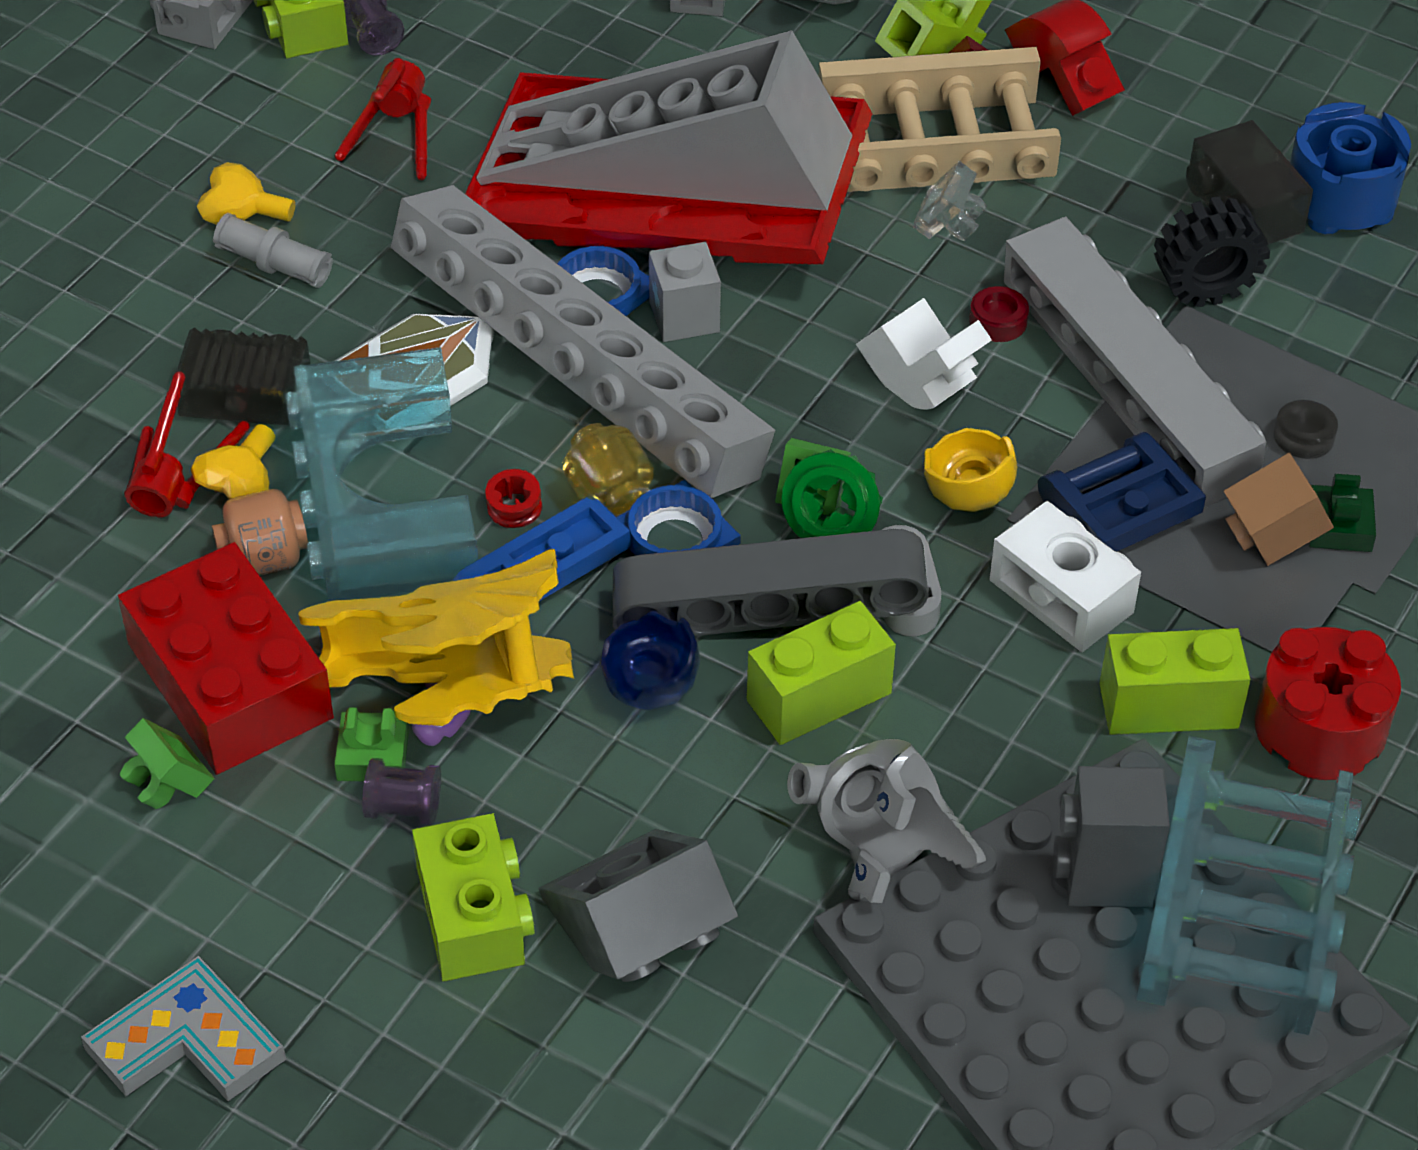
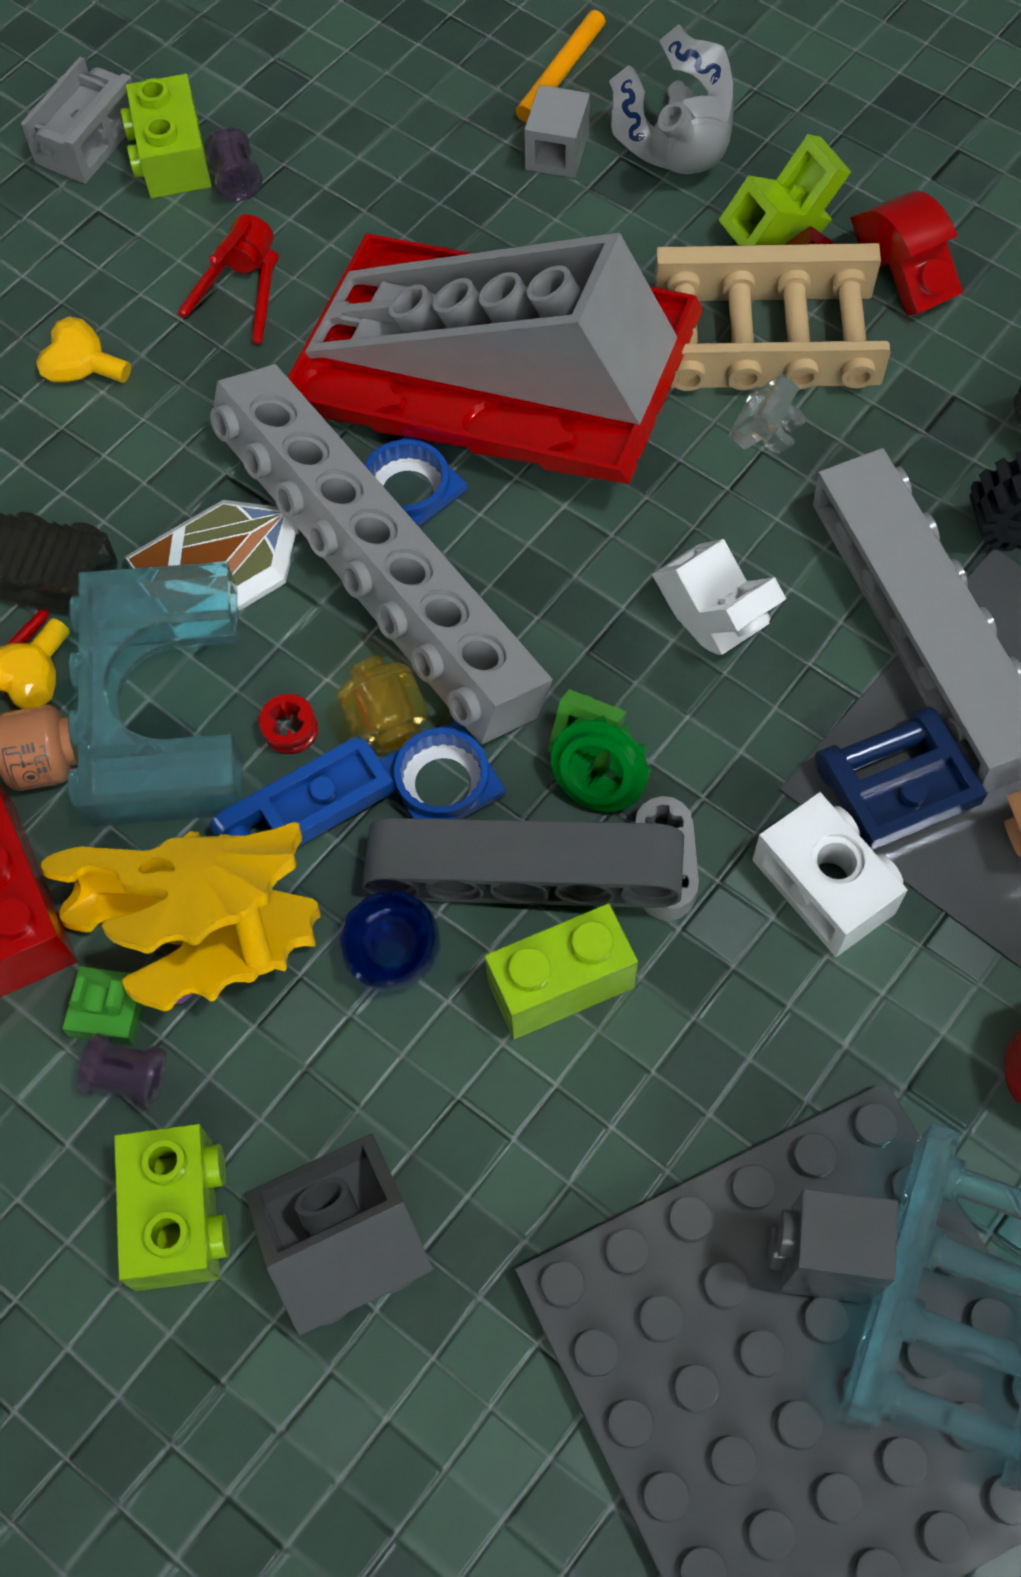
camera: 10 degrees right, 15 degrees up
light grey pin [213,213,333,288] -> none
light grey brick [649,242,721,342] -> none
light grey piece [787,739,986,903] -> none
yellow hair [924,428,1018,512] -> none
dark red tile [969,286,1029,342] -> none
lime brick [1099,628,1251,735] -> none

